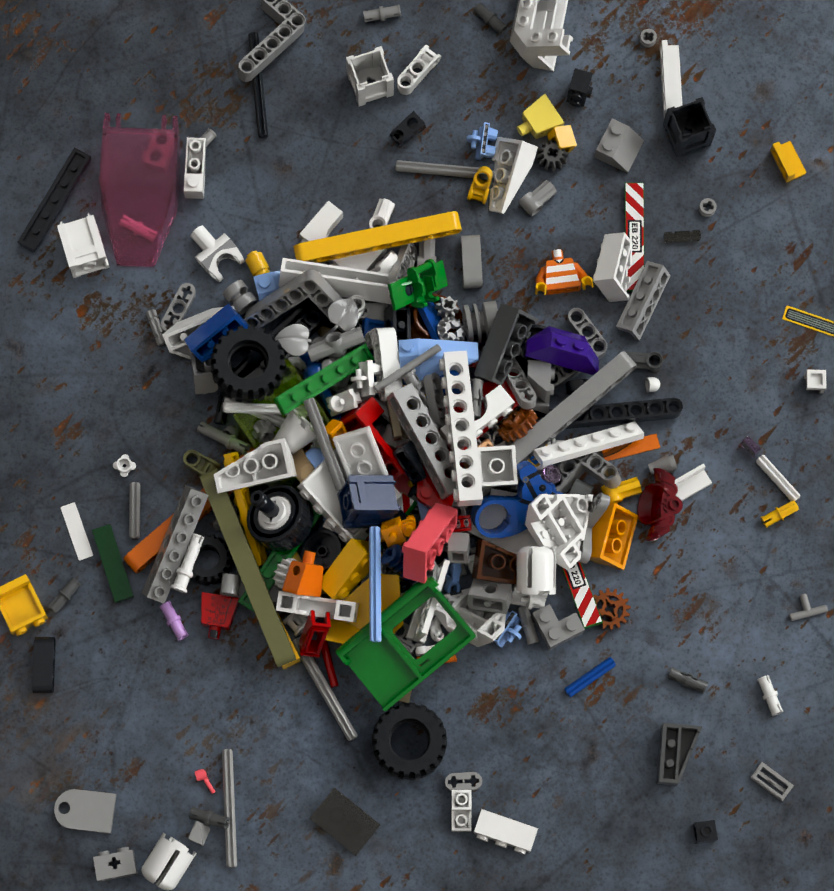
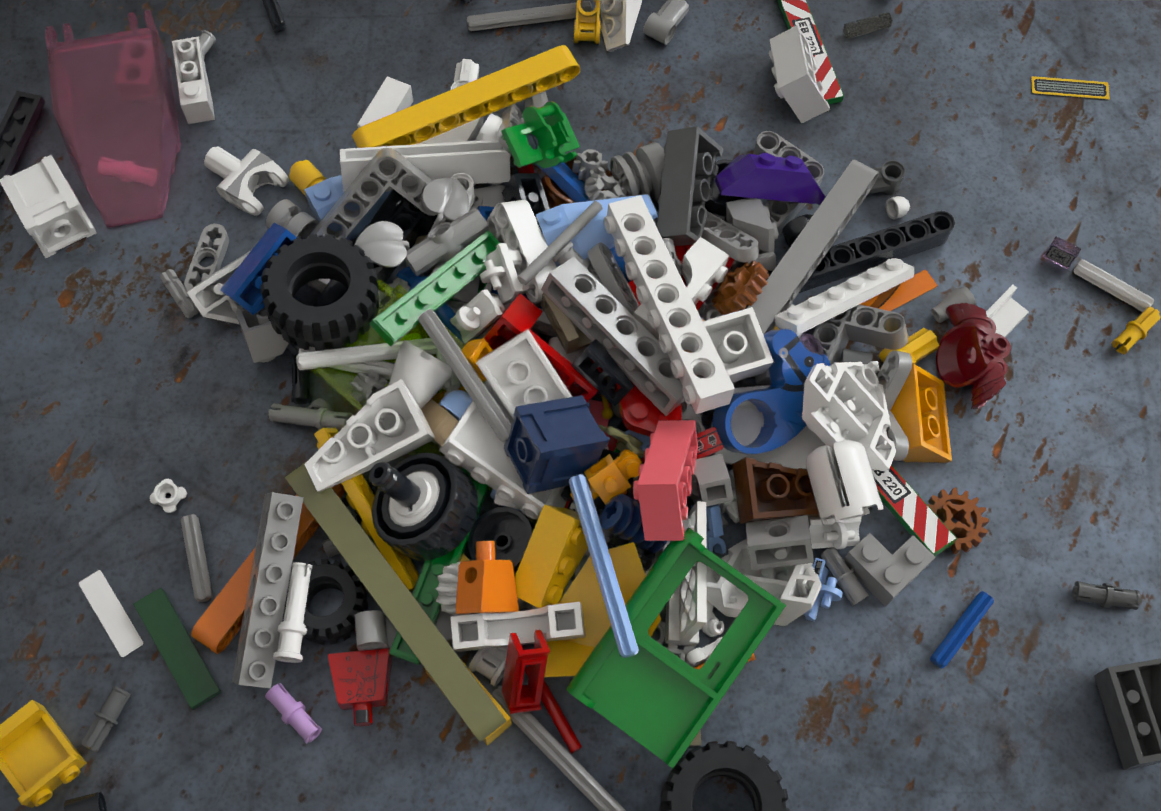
camera: 15 degrees left, 10 degrees down
olive piece [183,450,221,476] -> none
light grey beam [461,235,483,289] -> none
torso [535,249,594,295] -> none
light grey fence [616,261,671,341] -> none
white panel [804,370,826,394] -> none
none -> olive plate [598,425,645,458]

